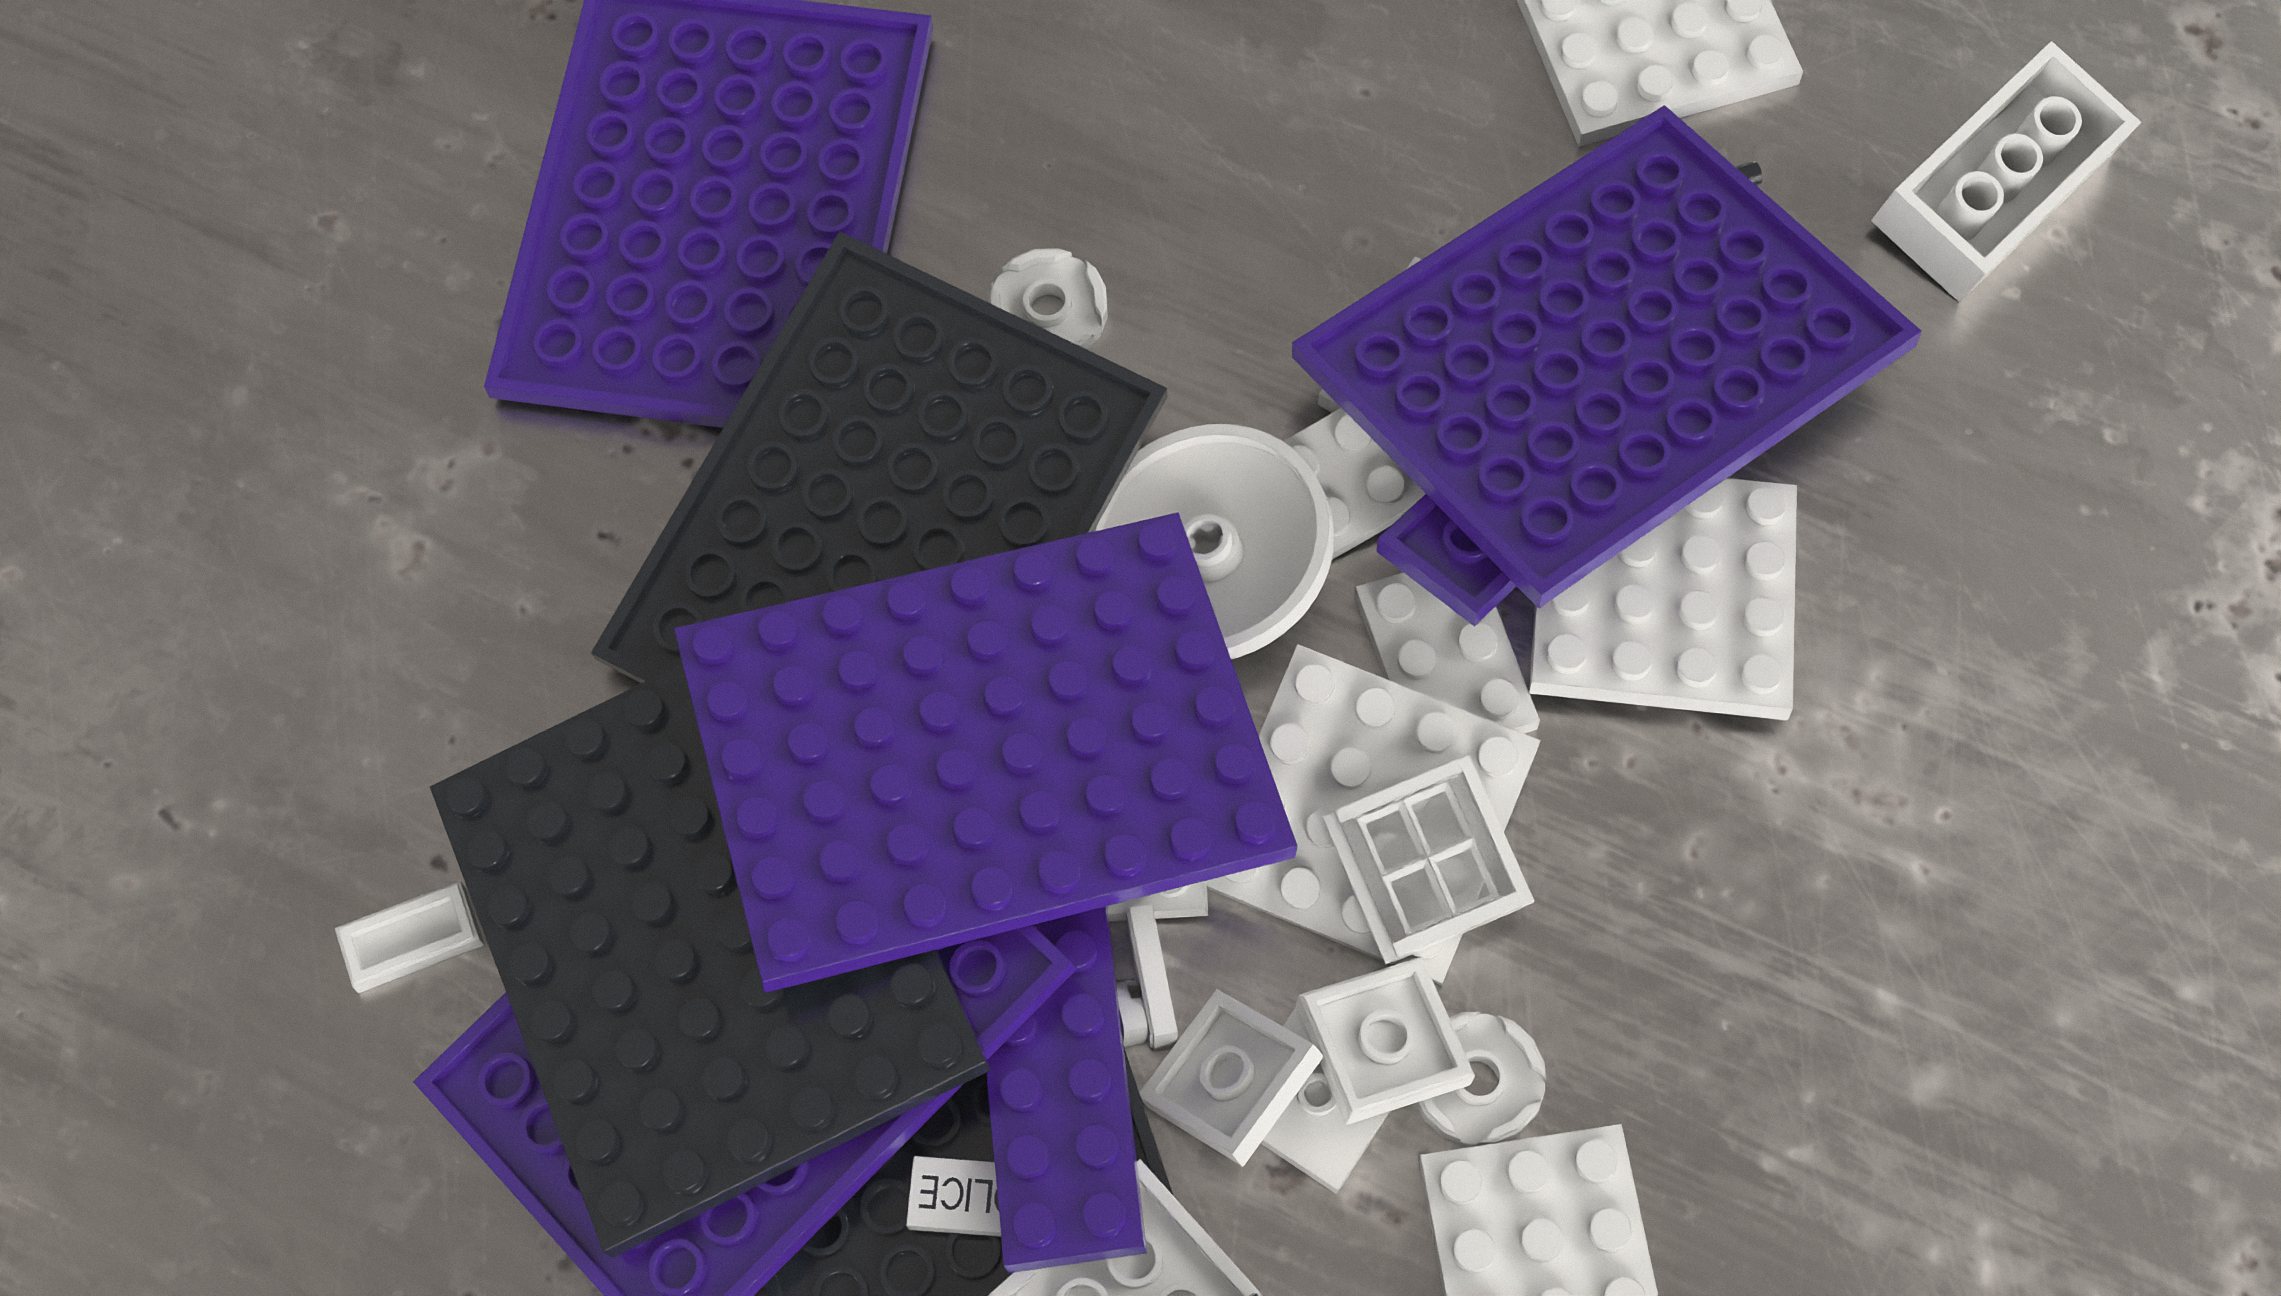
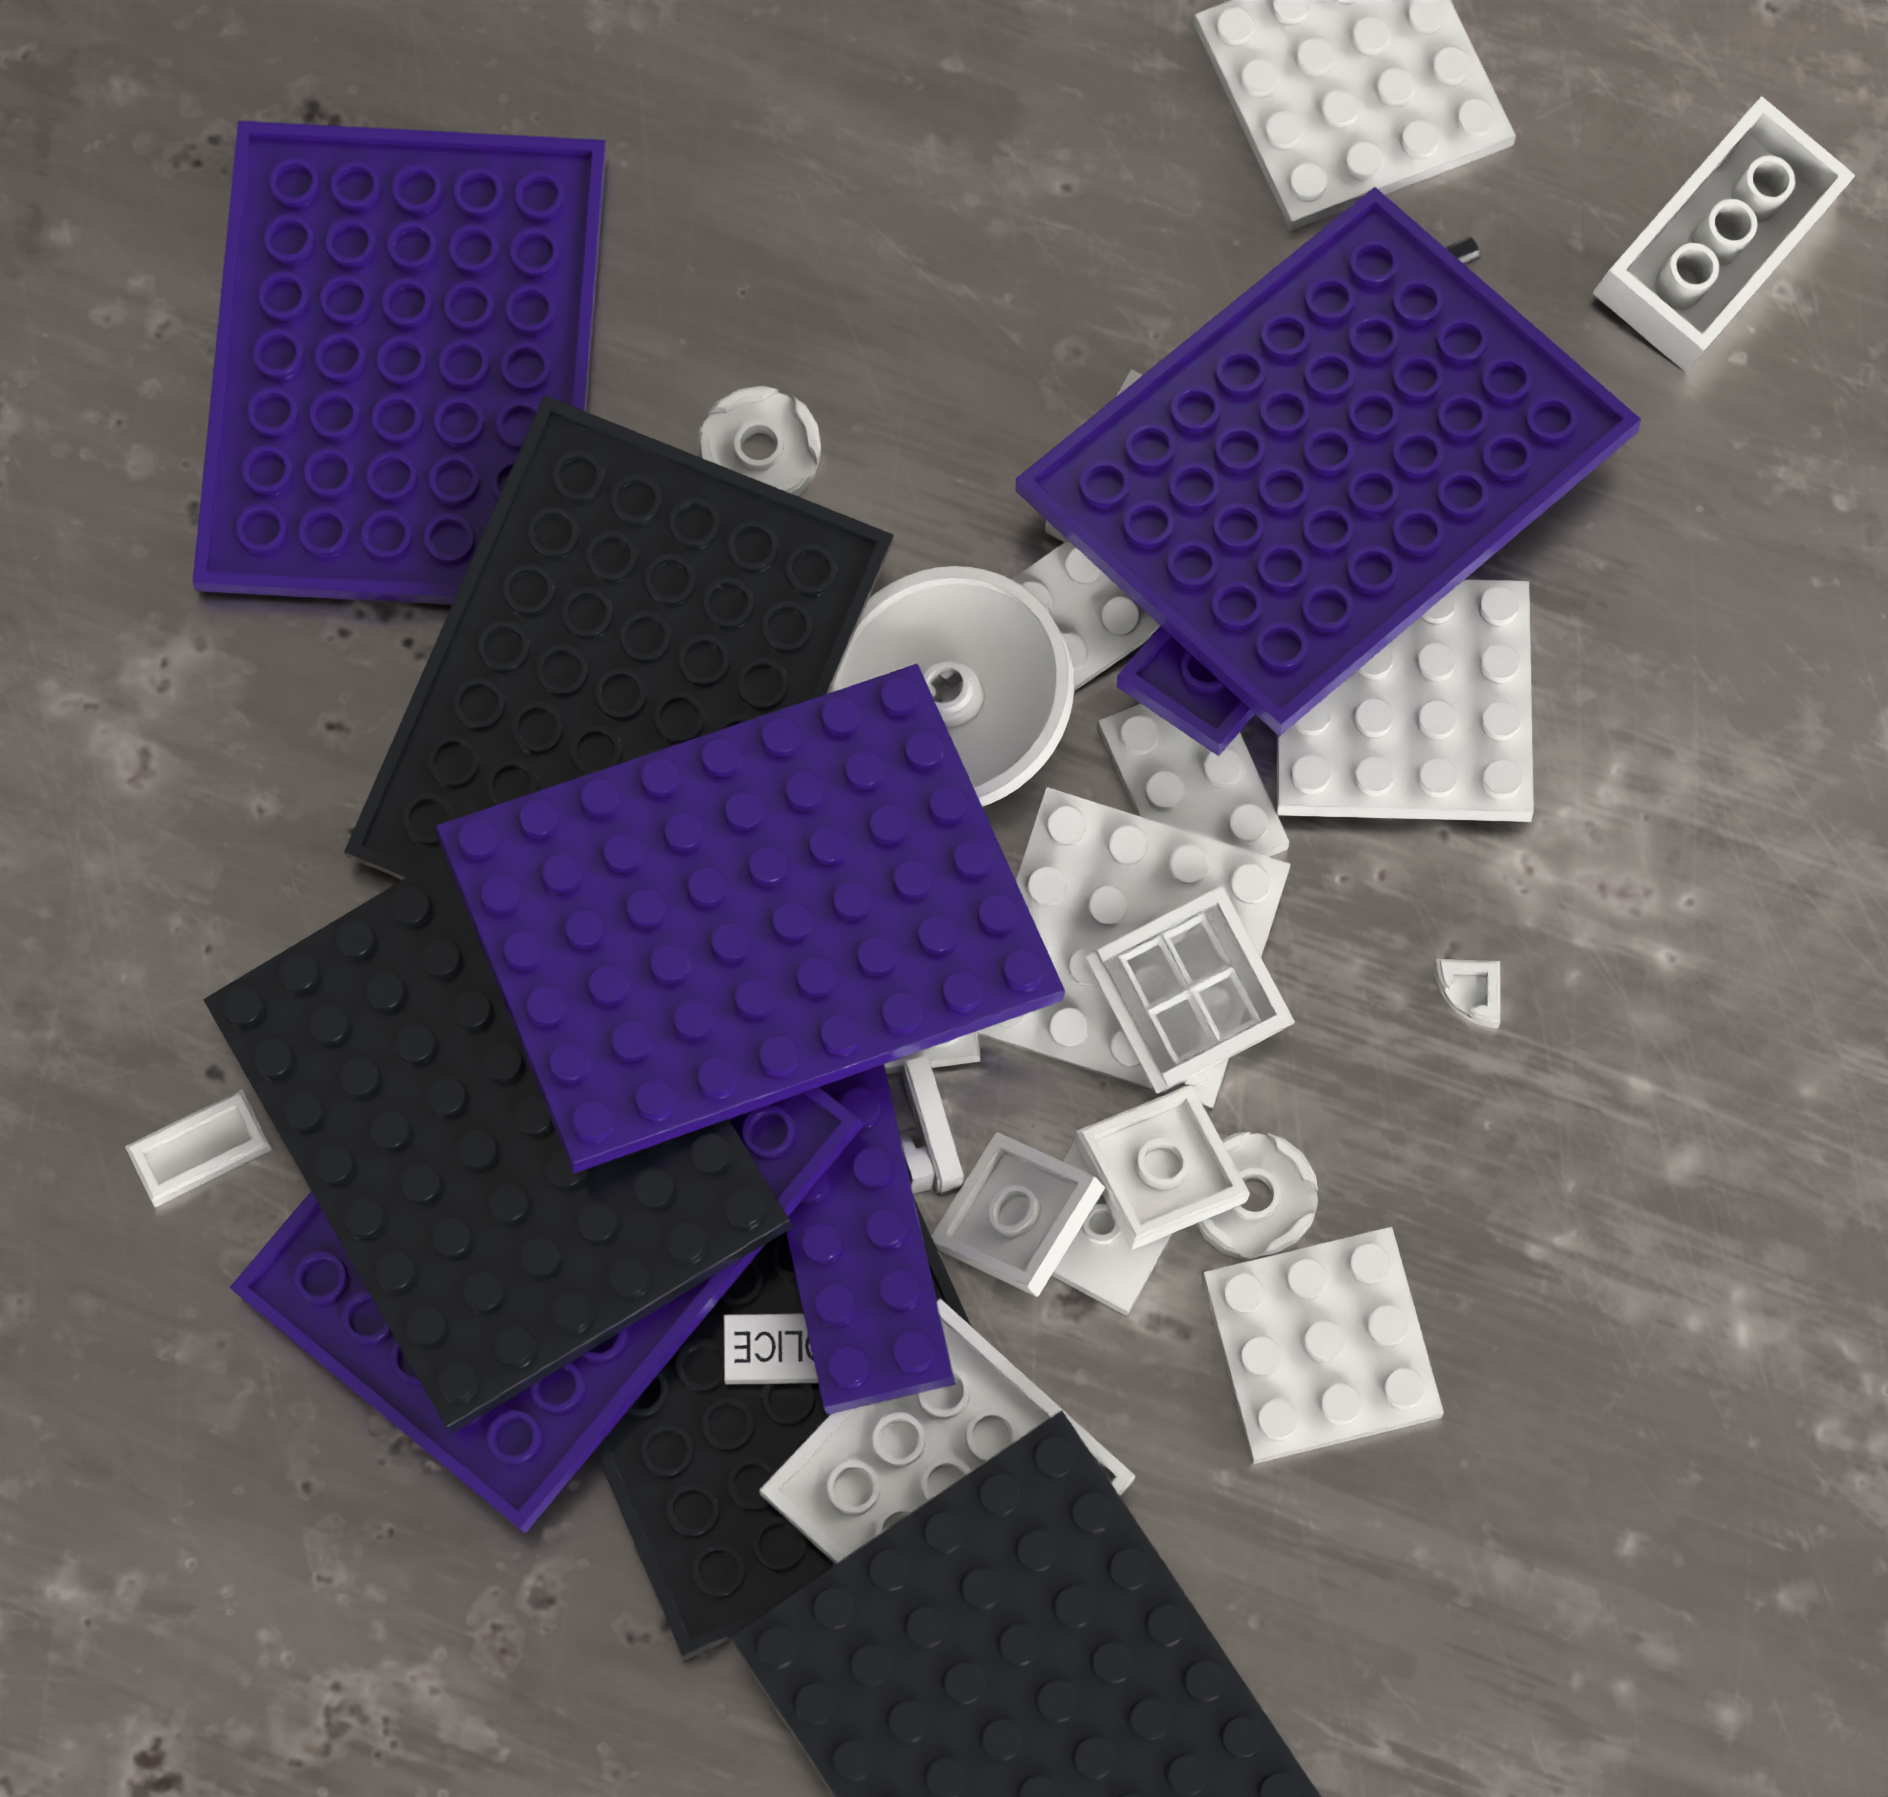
camera: 10 degrees left, 5 degrees up
none -> white tile [1434,959,1500,1028]

